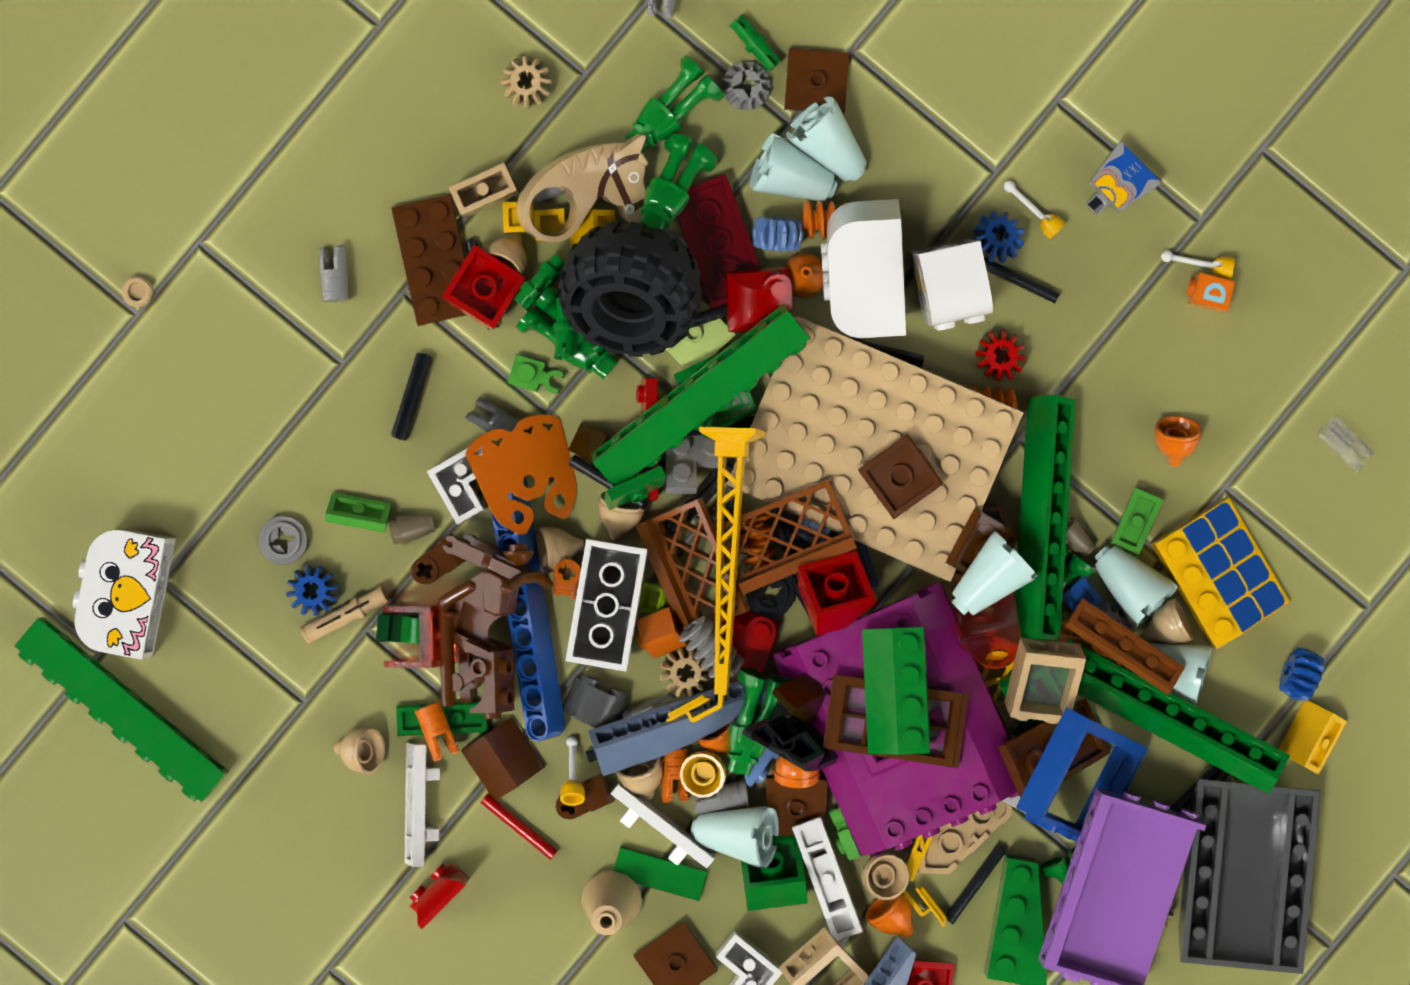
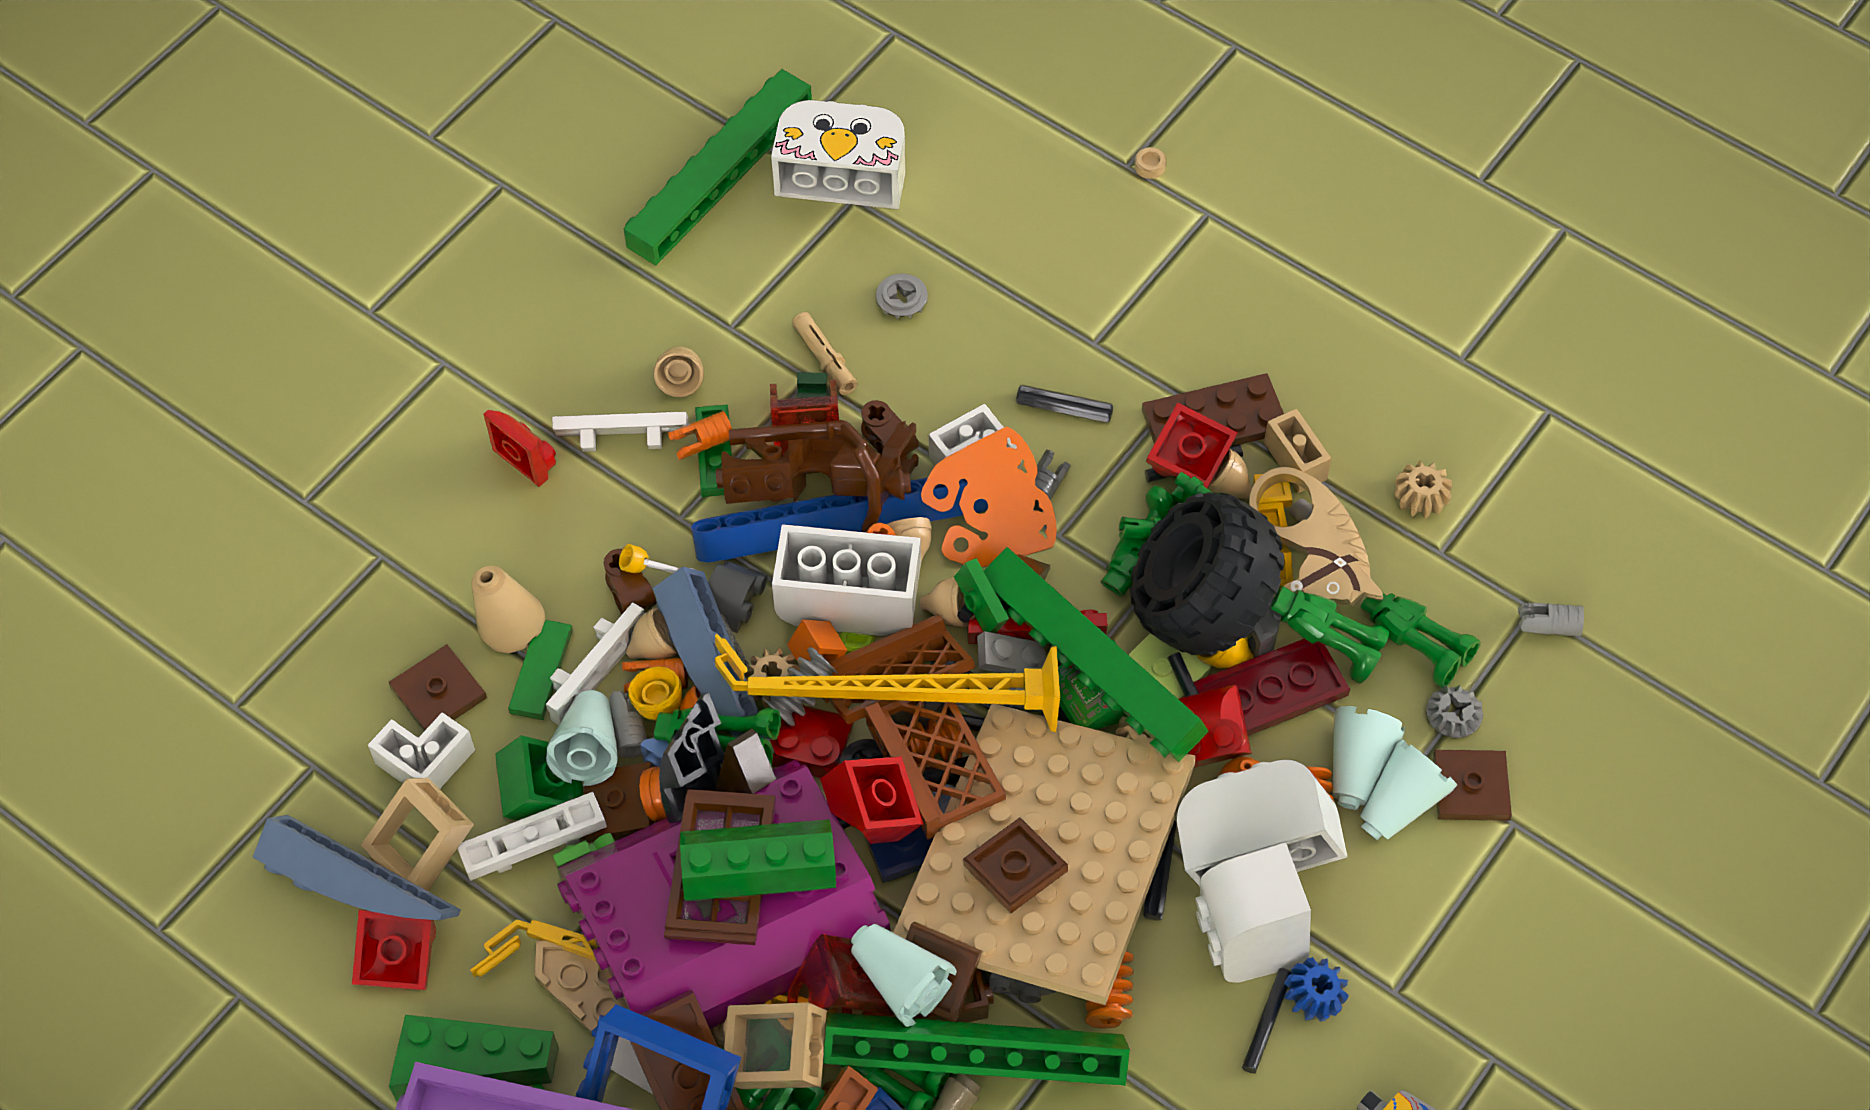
camera: 95 degrees right, 30 degrees down
blue gear [286,565,339,616] -> none
light grey hinge [319,245,350,302] -> none
bright green plate [325,492,392,533] -> none
dark tan cone [389,514,435,546] -> none
reddish brown slope [461,717,545,801] -> none
red bar [480,794,558,860] -> none
bright green plate [507,354,564,394] -> none
green pin [729,14,783,73] -> none
medium blue gear [752,216,803,252] -> none
tan helmet [861,853,909,900] -> none
orange helmet [865,892,914,938] -> none
black bar [945,845,1007,925] -> none
red gear [975,330,1027,382] -> none
hinge [1003,180,1067,240] -> none

